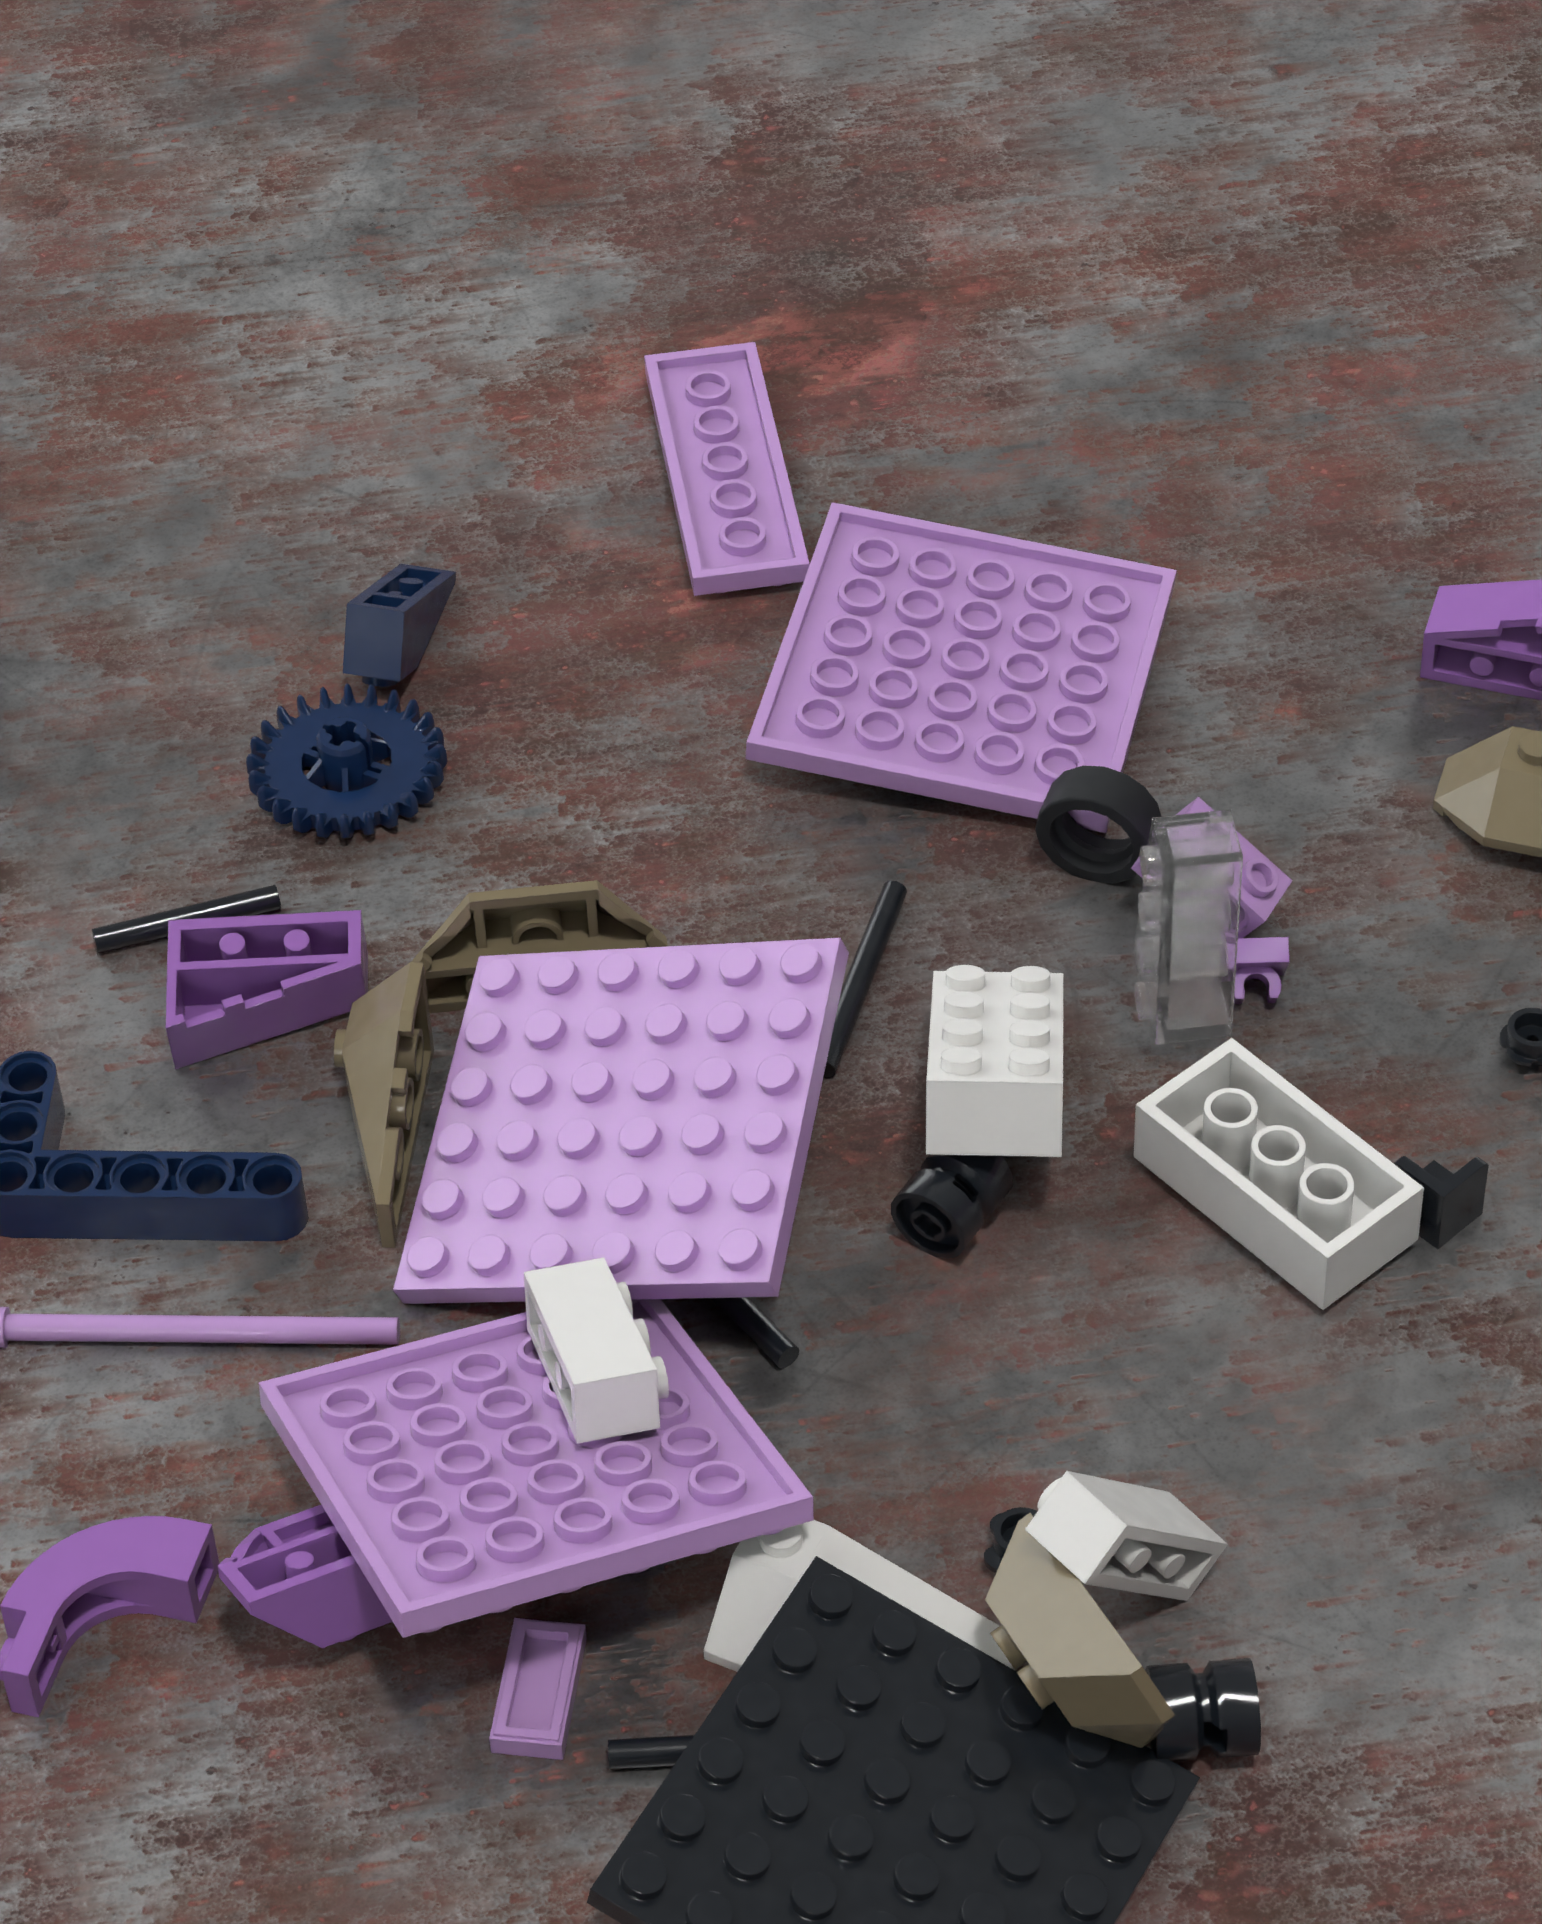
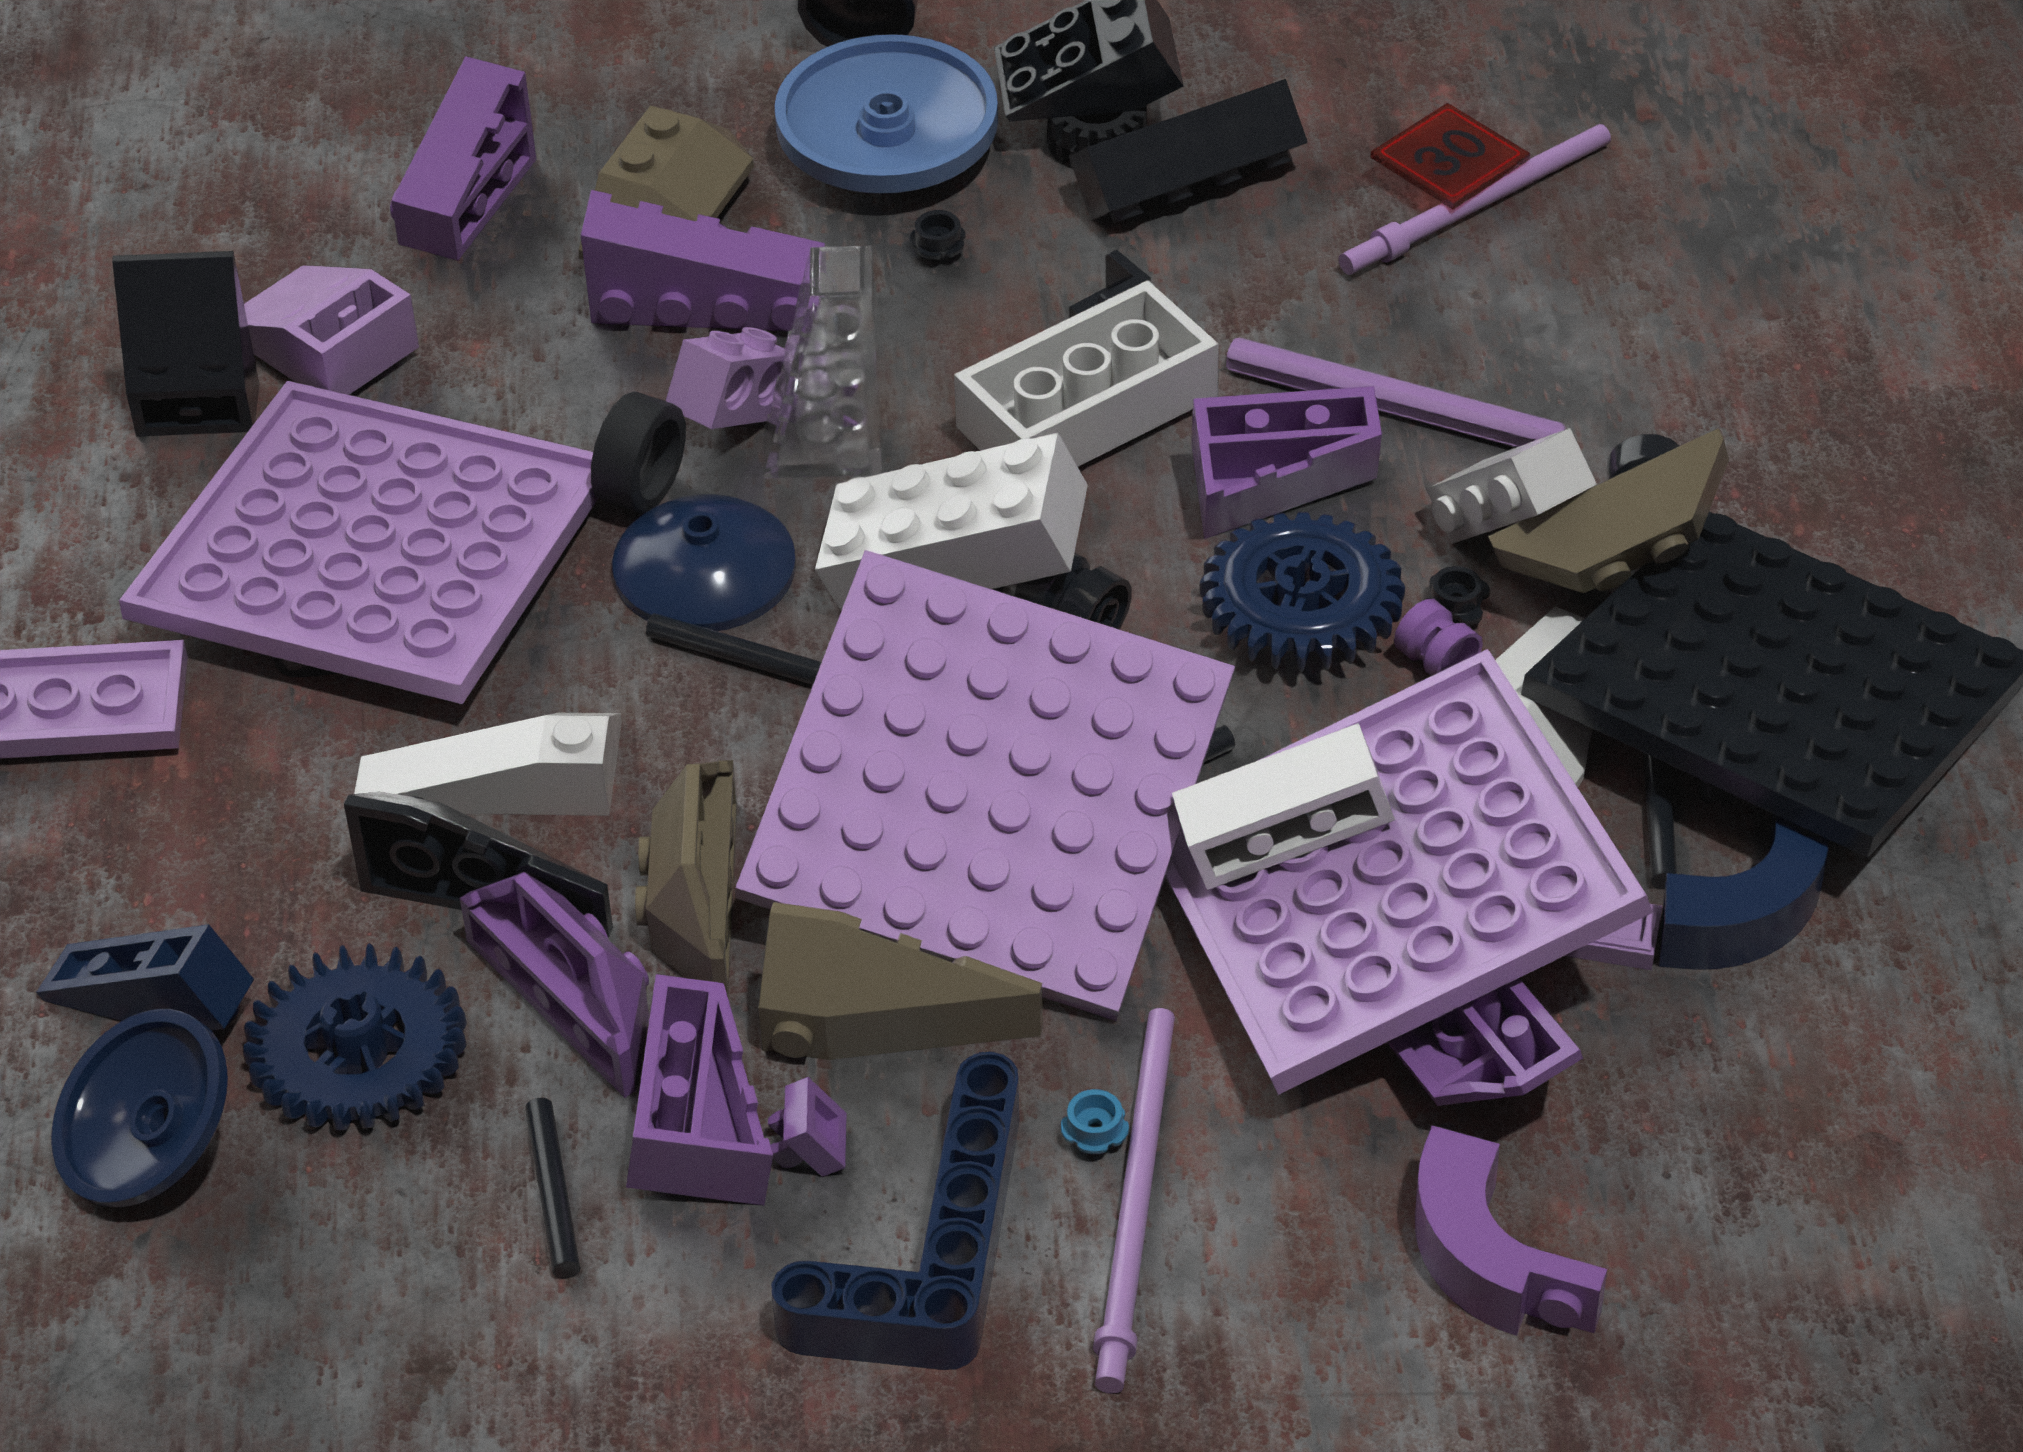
camera: 85 degrees left, 0 degrees up
none -> dark blue dish [51,1009,228,1208]
none -> black slope [112,251,260,437]
none -> lavender slope [244,265,419,395]
none -> black wedge [344,791,613,937]
none -> white wedge [354,713,622,816]
none -> medium lavender wedge [460,872,649,1098]
none -> medium lavender wedge [581,190,828,333]
none -> dark blue dish [612,494,796,631]
none -> medium lavender tile [768,1077,847,1177]
none -> dark azure plate [1061,1089,1129,1154]
none -> medium lavender wedge [1191,386,1382,539]
none -> dark blue gear [1199,512,1405,672]
none -> lavender axle [1226,337,1566,448]
none -> medium lavender wheel [1394,599,1483,676]
none -> dark blue arch [1659,813,1829,970]

